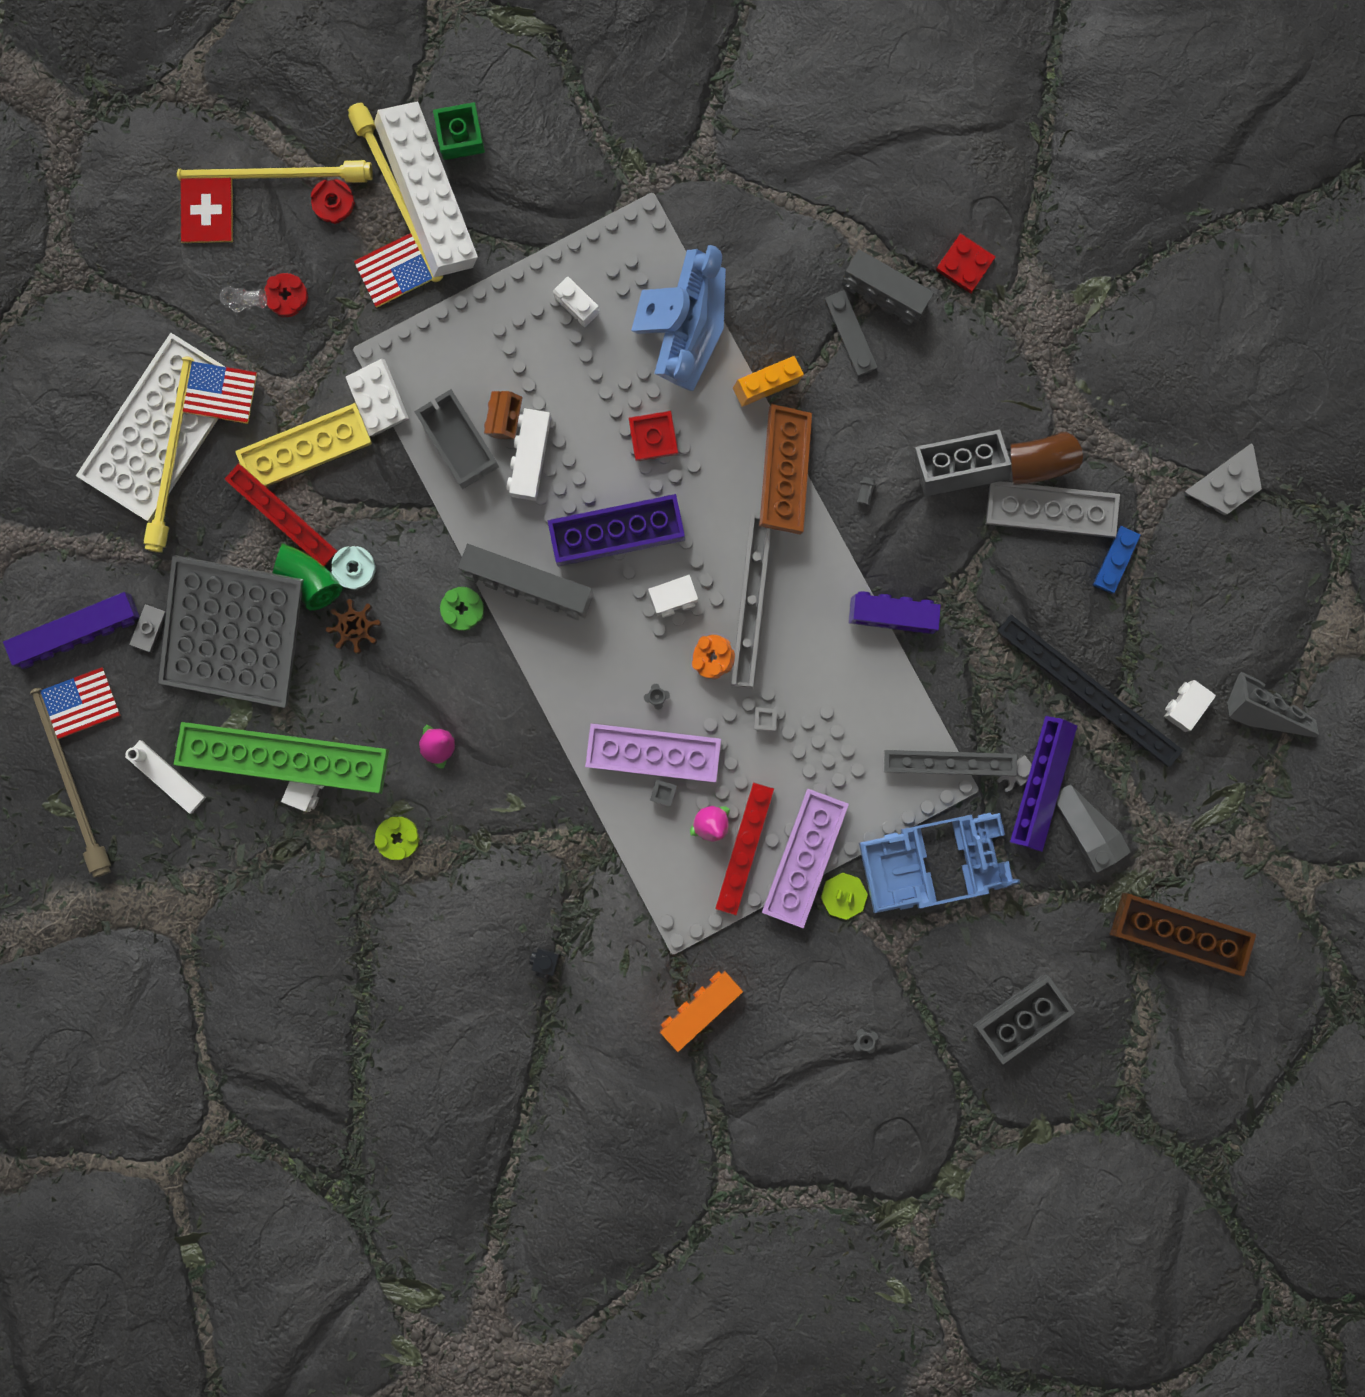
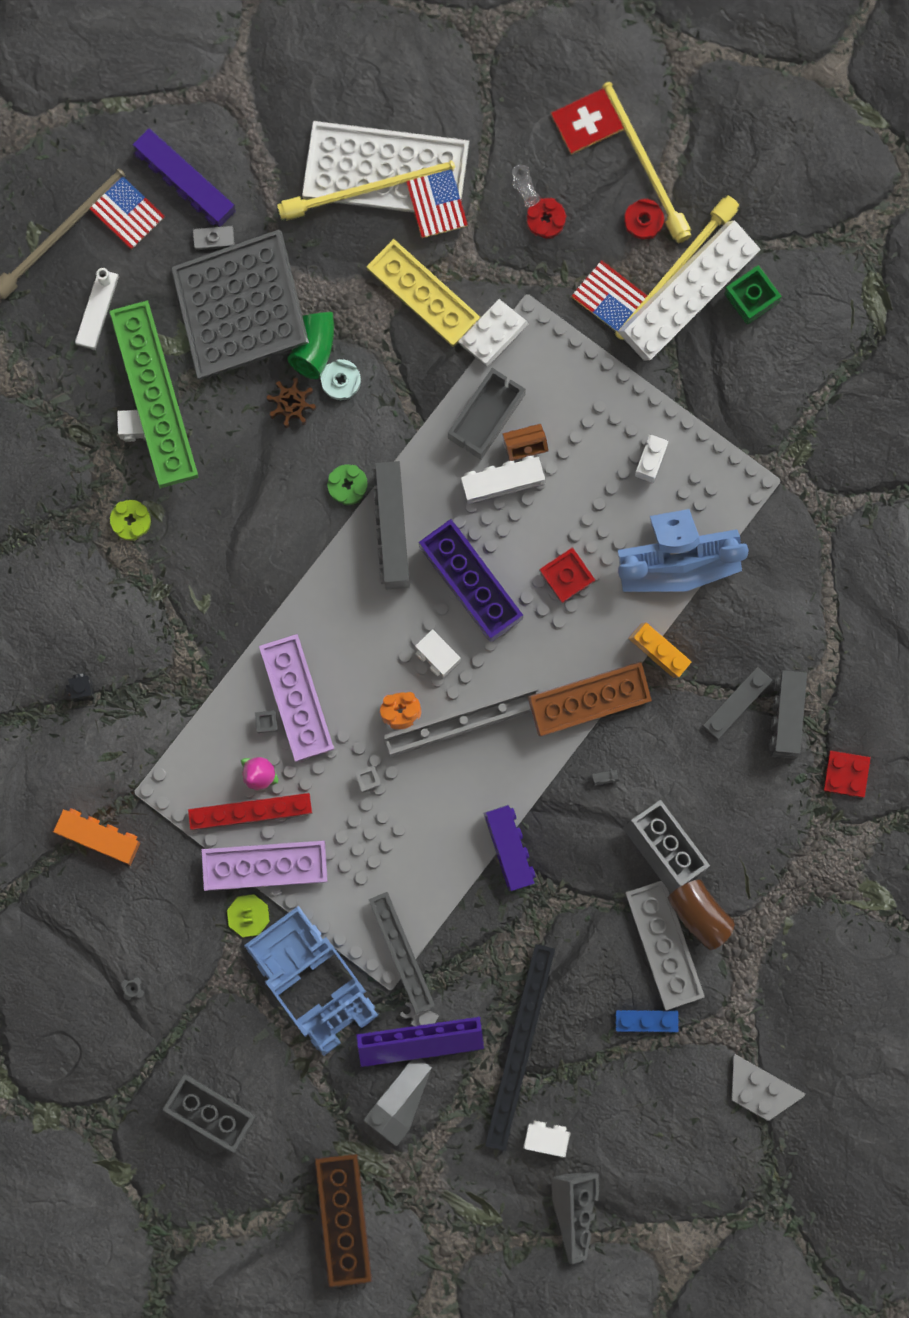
camera: 65 degrees right, 5 degrees down
red plate [225,463,338,567] -> none
dark pink hat [419,724,455,768] -> none
dark grey plate [644,684,670,710] -> none

